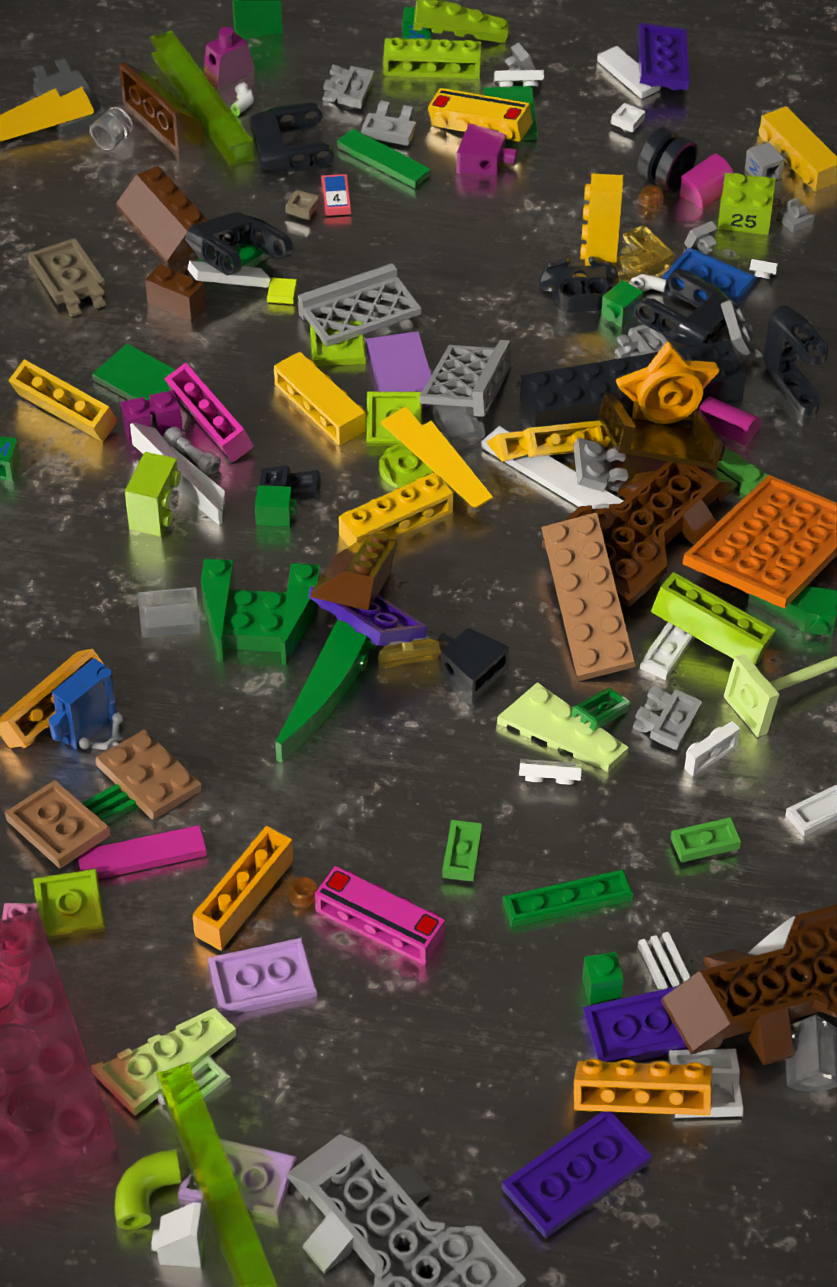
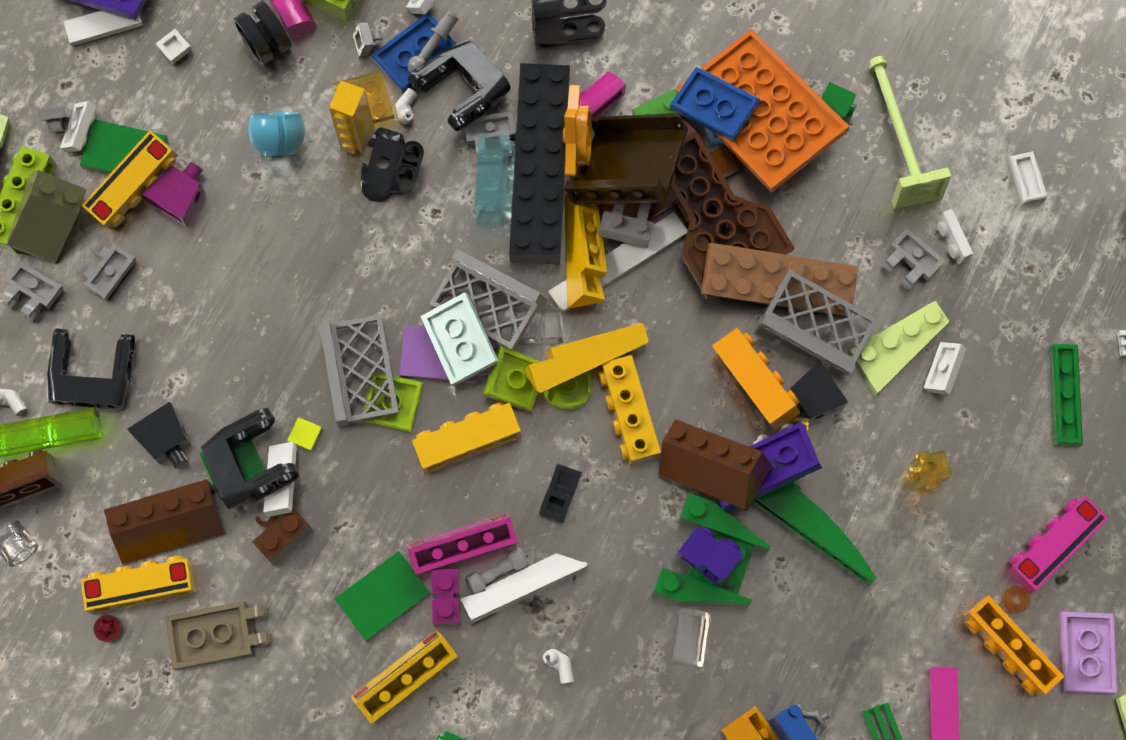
camera: 75 degrees left, 25 degrees up
medium nougat plate [96,729,202,820] -> none
lime brick [125,451,181,537] -> none
green brick [255,485,297,527] -> none
dark tan plate [285,190,319,219] -> none
tile [321,174,351,216] -> none
green tile [337,129,431,188] -> none
bright green plate [442,820,482,882] -> none
green tile [571,687,632,731] -> none
green brick [601,280,643,327] -> none
clear orange plate [639,185,664,209] -> none
white tile [640,622,695,680] -> none
lime brick [651,572,775,666] -> none
bright green plate [671,817,741,863] -> none
light grey plate [721,300,762,364] -> none
none -> olive slope [6,170,87,263]
none -> yellow brick [80,556,196,614]
none -> dark red tile [93,615,122,643]
none -> black torso [127,402,190,469]
none -> medium azure piece [247,112,306,156]
none -> light grey pin [407,11,459,73]
none -> light aqua plate [421,292,499,386]
none -> clear light blue brick [475,133,514,212]
none -> white arm [543,649,574,684]
none -> blue tile [669,66,760,142]
none -> dark purple brick [676,527,743,588]
none -> light orange brick [712,328,800,431]
none -> light grey fence [757,269,878,374]
none -> clear yellow brick [908,450,952,490]

